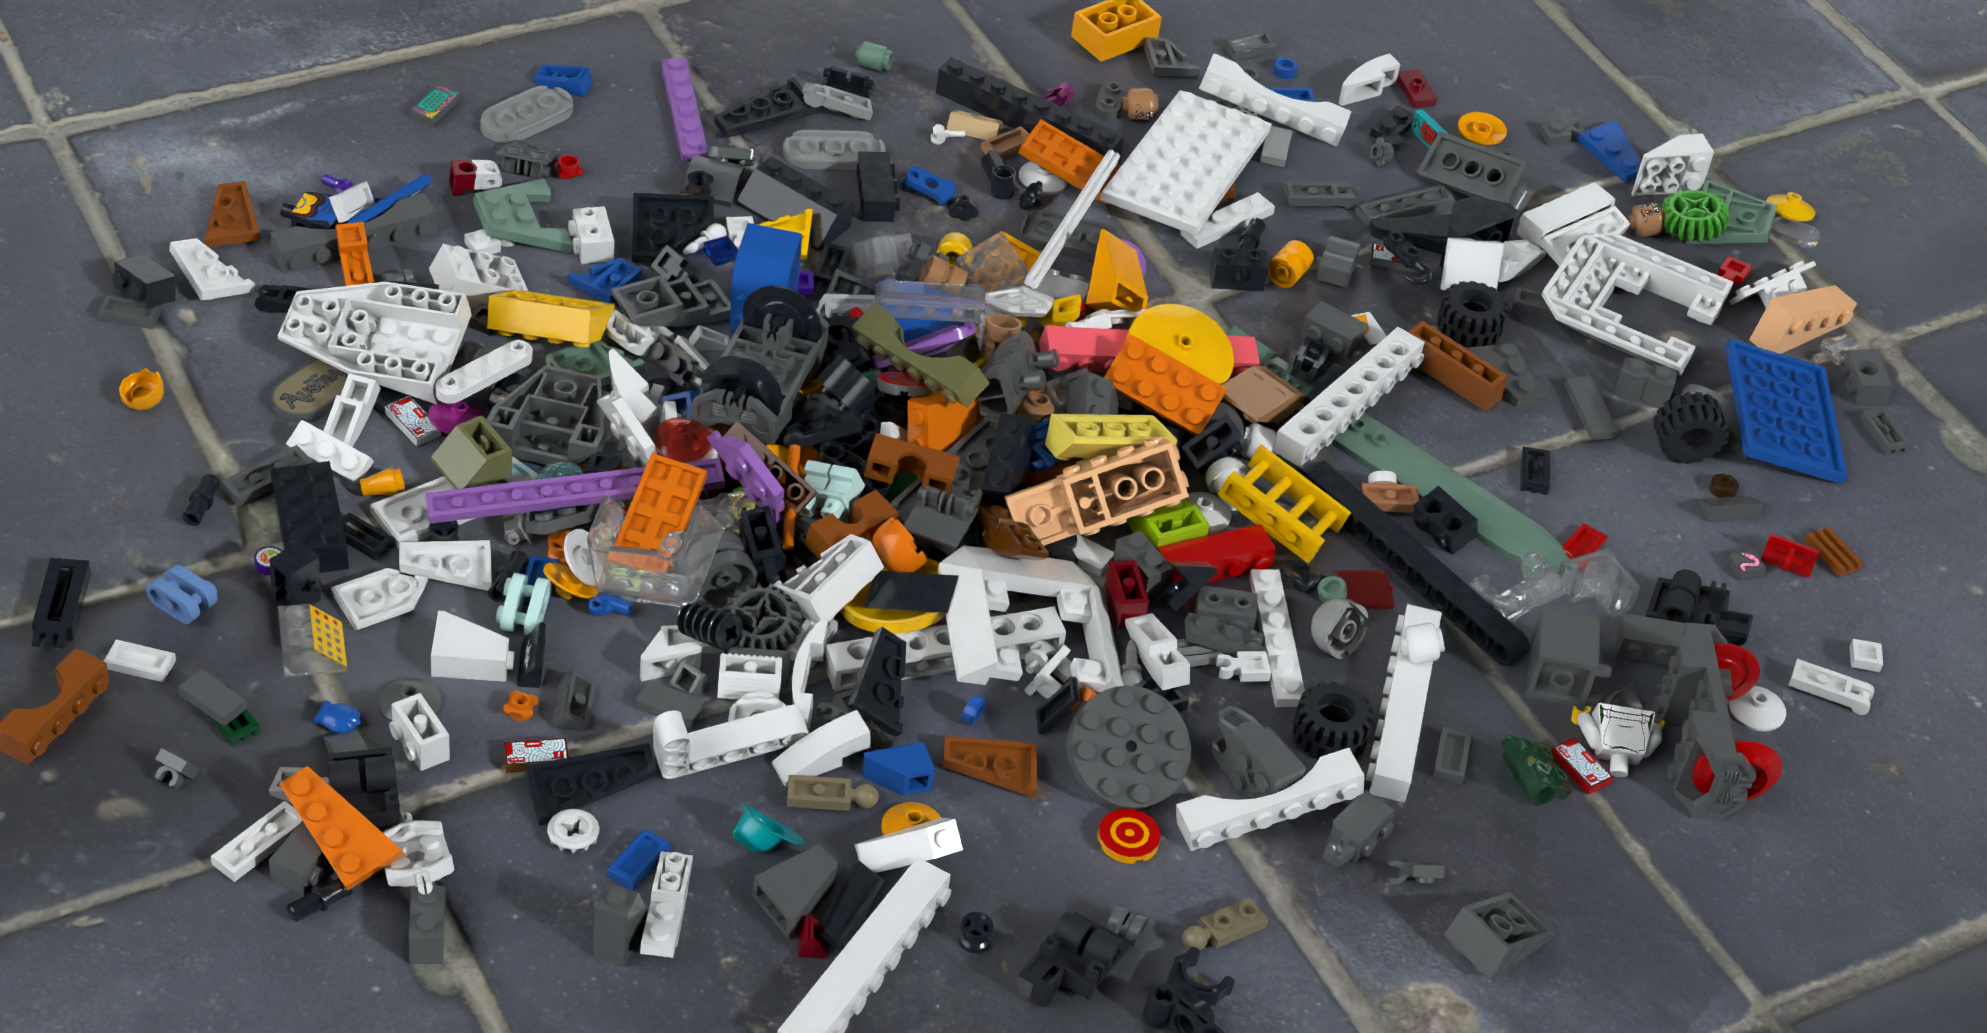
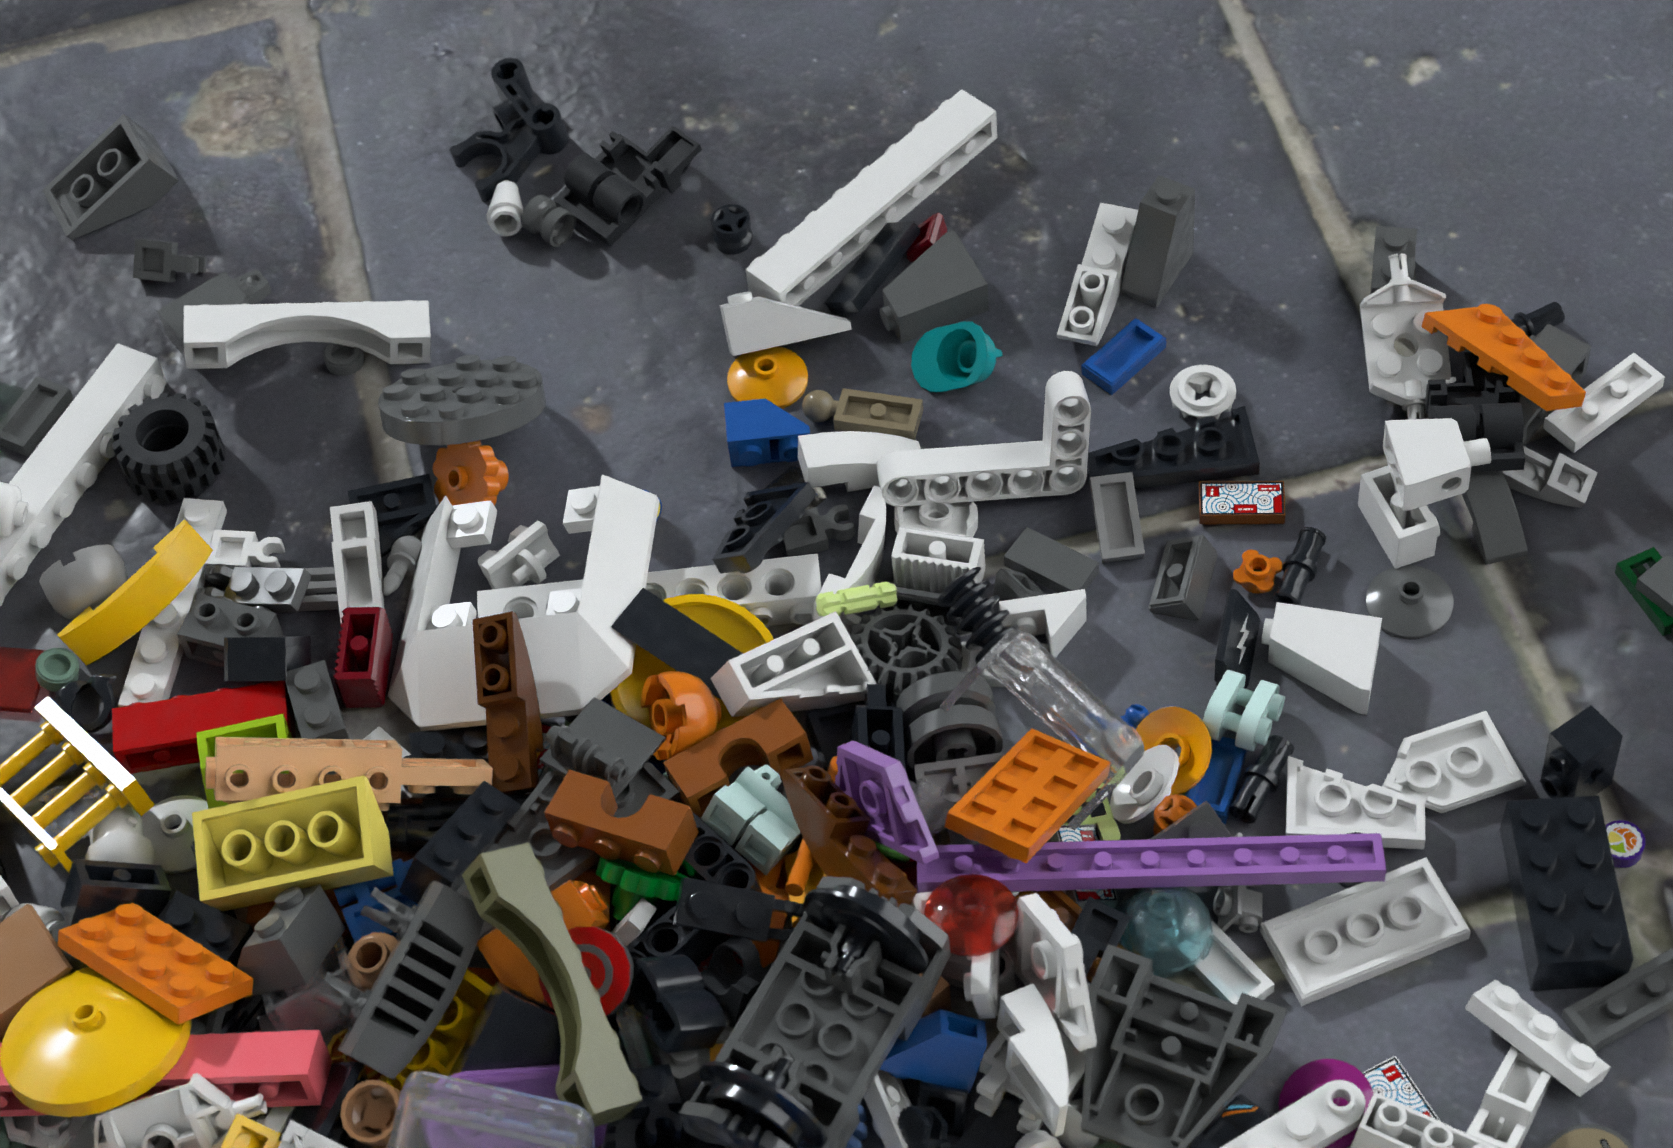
camera: 155 degrees left, 10 degrees up
clear slope [278,604,347,677] -> none
blue animal [313,700,361,733] -> none
black tile [342,512,395,561] -> none
light orange cone [360,467,405,496] -> none
olive slope [431,415,512,489] -> none
dark orange wing [943,736,1037,798] -> none
black tile [1036,677,1082,734] -> none
red tile [1097,809,1161,864] -> none
dark tan plate [1182,897,1269,950] -> none
dark grey brick [1211,706,1306,799] -> none
none -> yellow slope [57,519,213,666]
none -> white cone [486,181,524,236]
none -> yellowish green axle [815,582,897,617]
none -> light grey tile [1089,472,1145,563]
none -> black pin [1273,527,1326,606]
none -> white torso [1383,418,1491,511]

